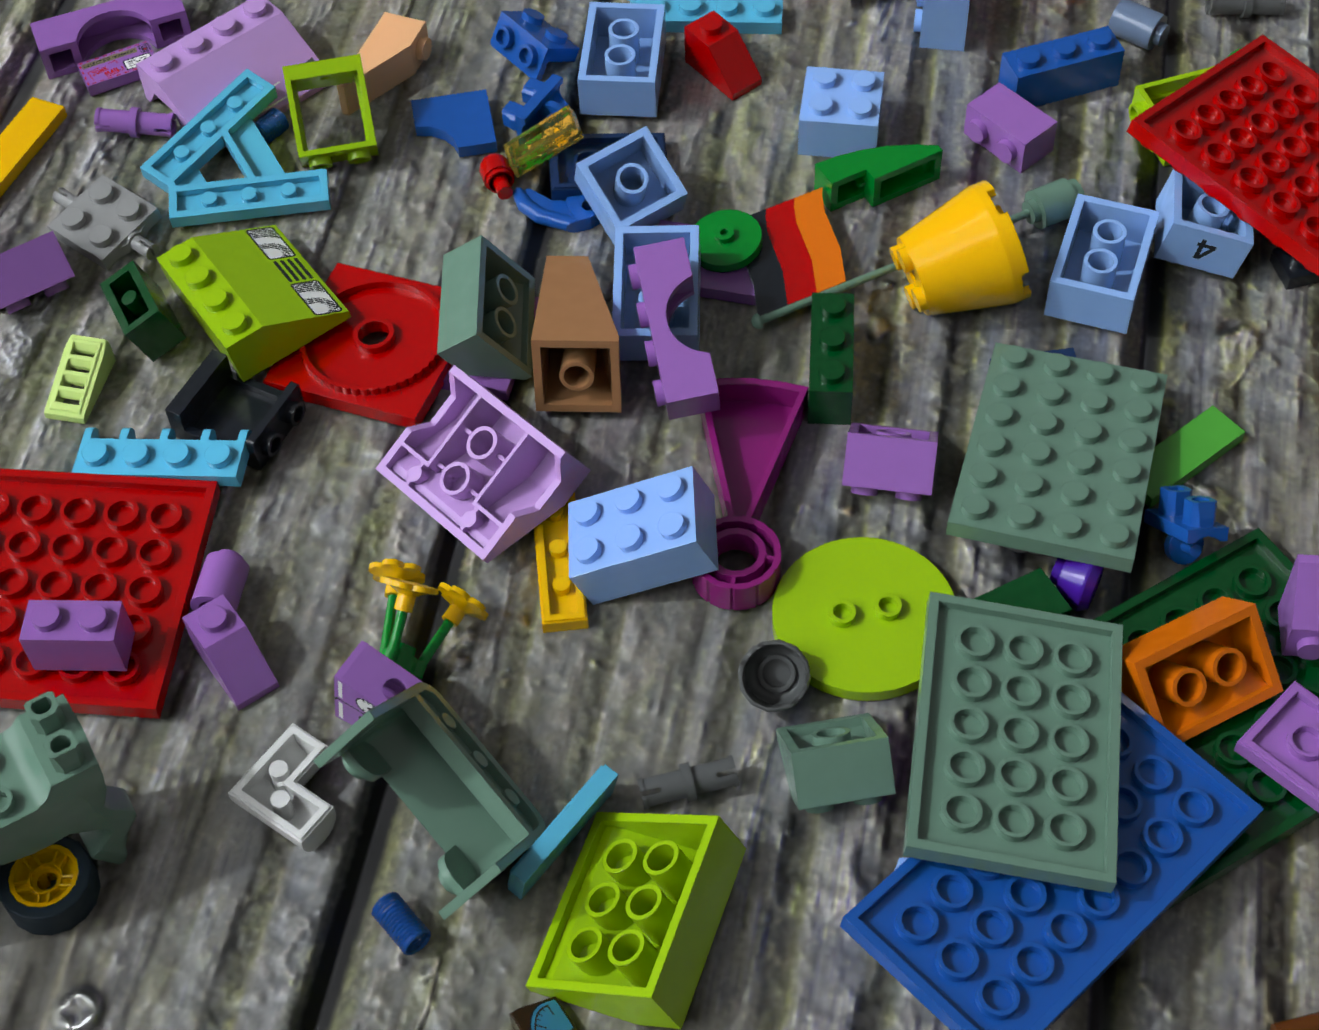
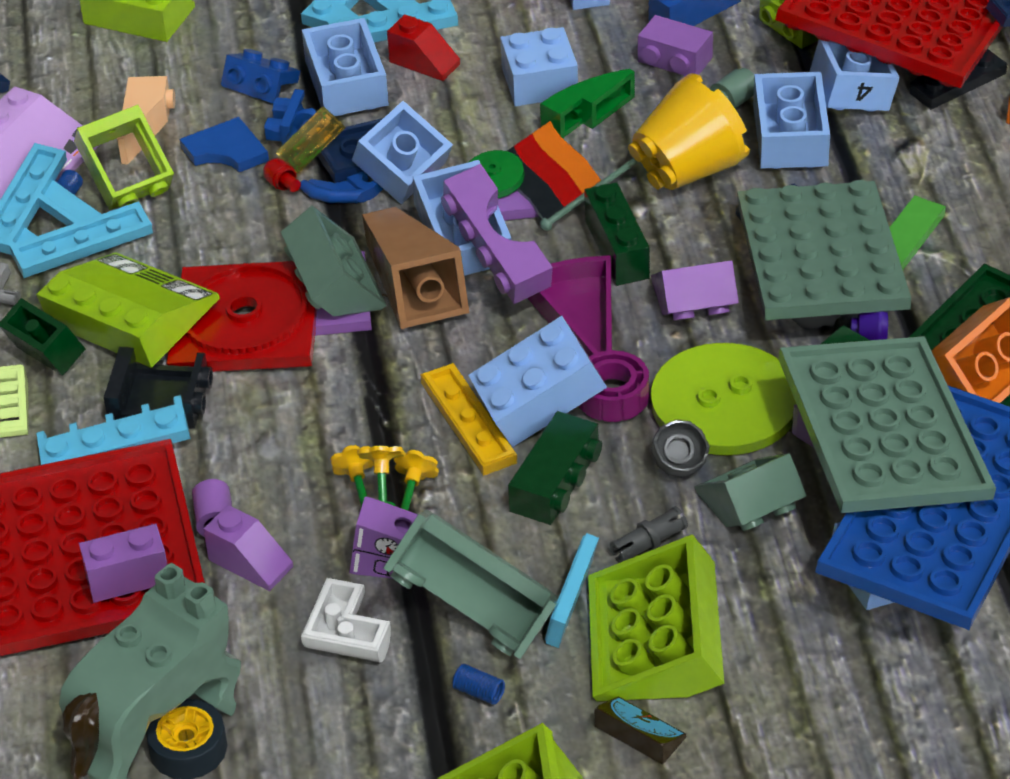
camera: 20 degrees left, 10 degrees down
lavender piece [375,365,591,563] -> none
blue hips [1144,485,1229,565] -> none
none -> dark green brick [508,411,602,525]

